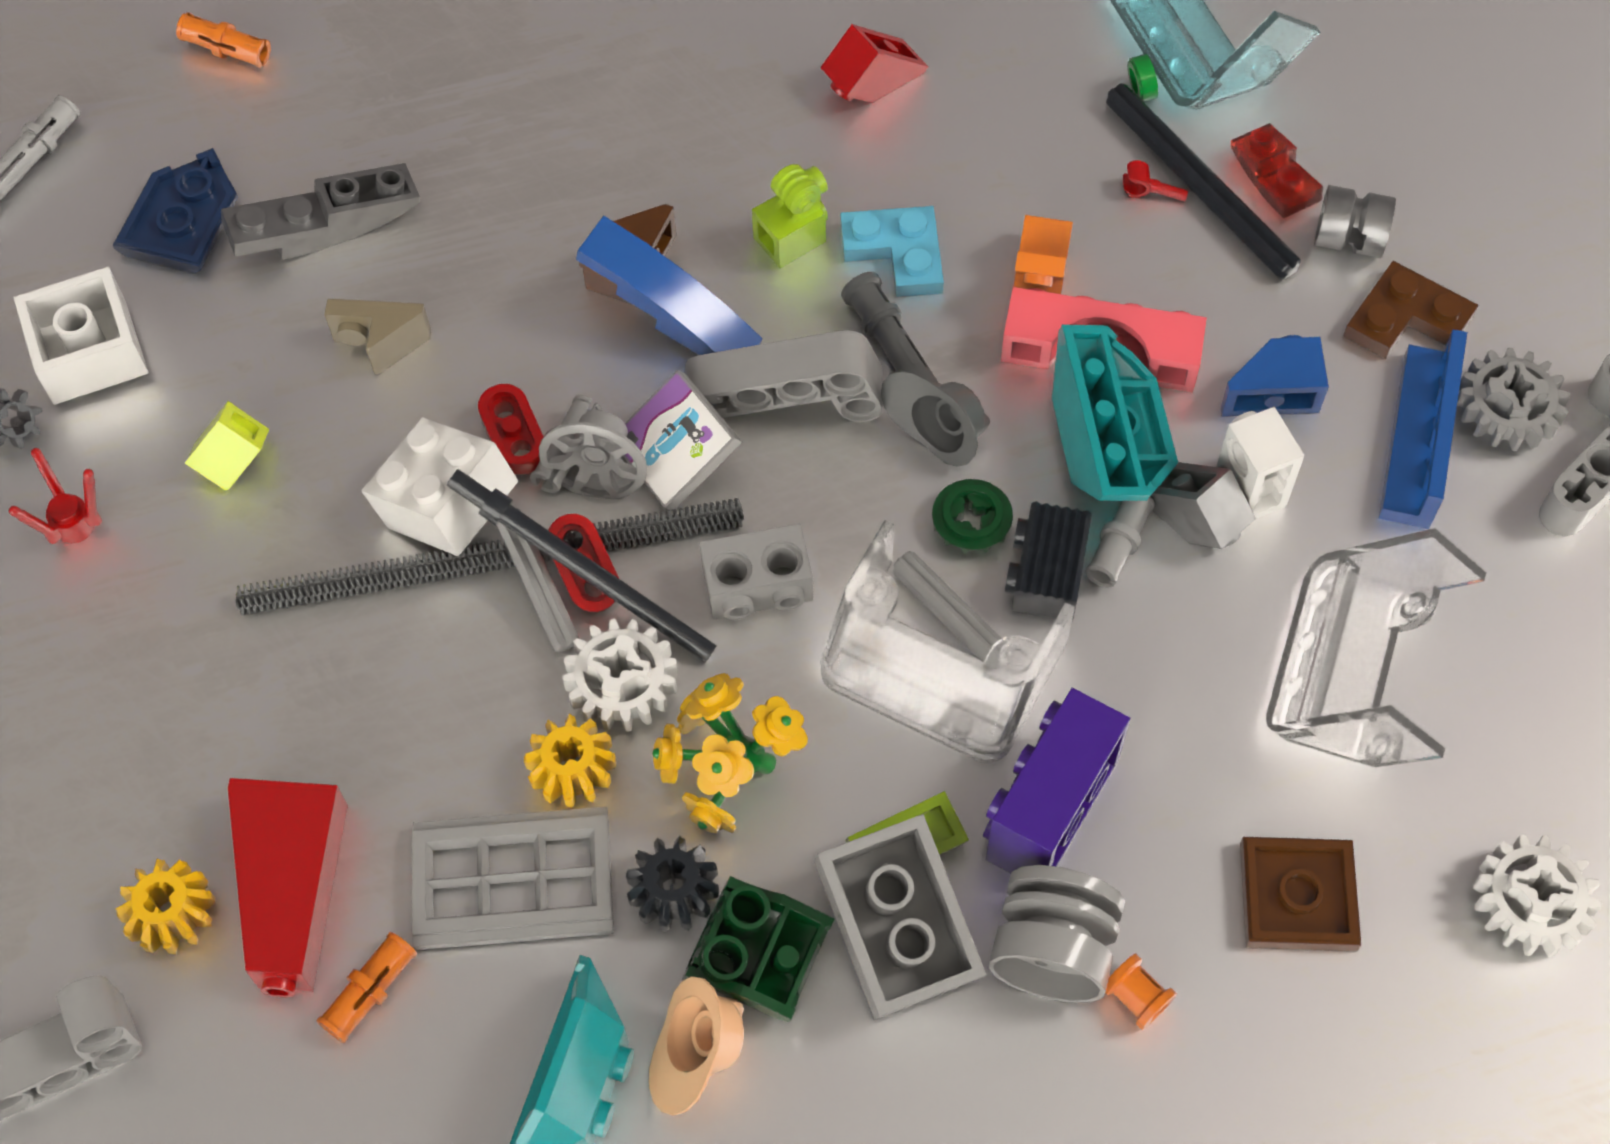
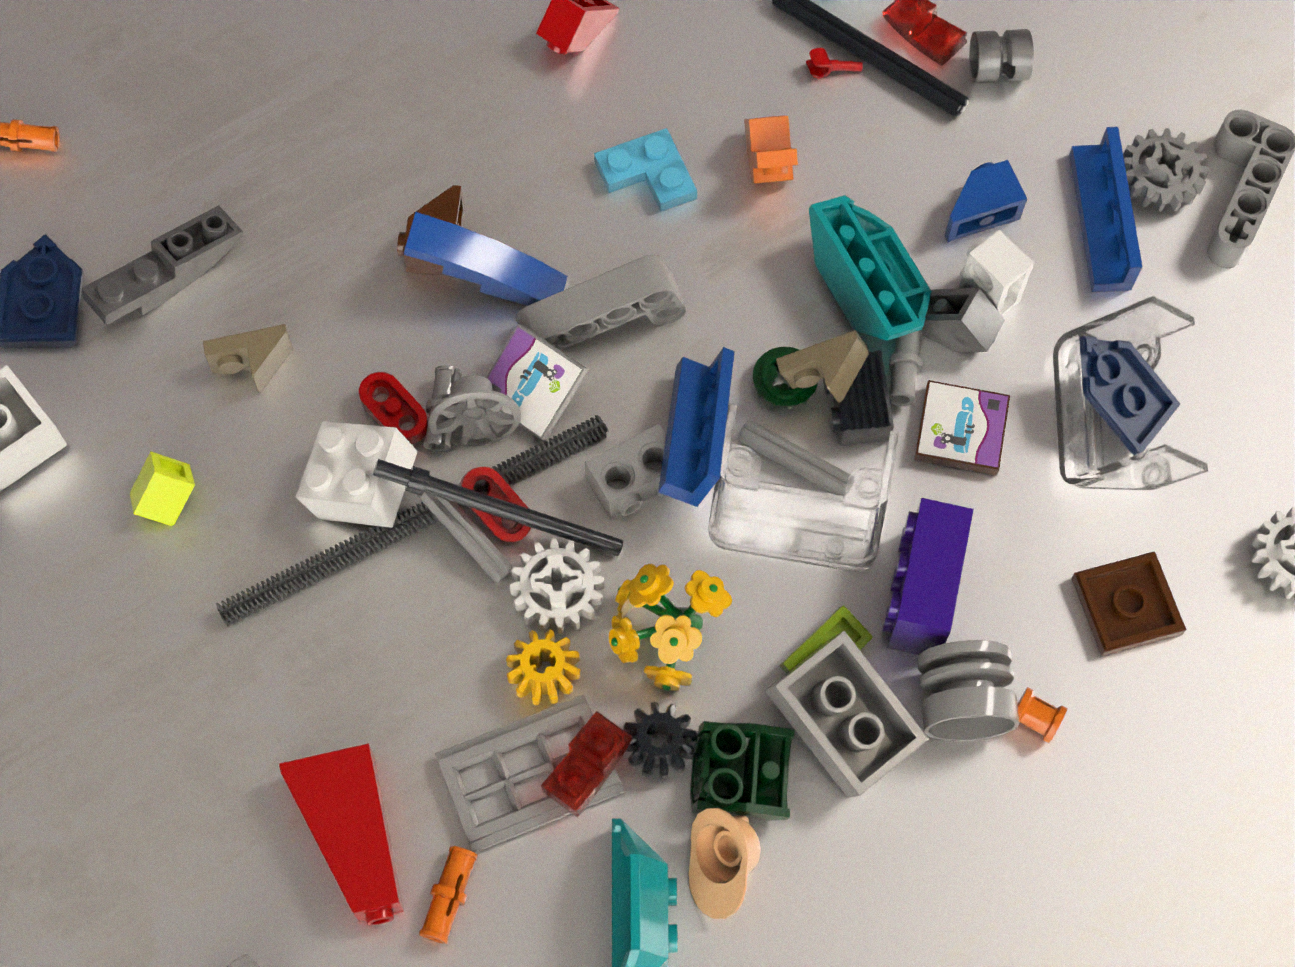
camera: 20 degrees left, 5 degrees up
red plant [8,448,102,544] -> none
yellow gear [115,858,216,955] -> none
lime brick [752,164,828,269] -> none
dark grey pin [841,272,941,385] -> none
dark grey piece [881,370,991,467] -> none
coral arch [1000,287,1207,393] -> none
reddish brown plate [1343,260,1479,359] -> none
none -> clear red slope [541,711,632,818]
none -> blue fence [658,347,735,507]
none -> dark tan slope [776,330,869,403]
none -> tile [914,380,1010,476]
none -> dark blue tile [1079,336,1180,458]

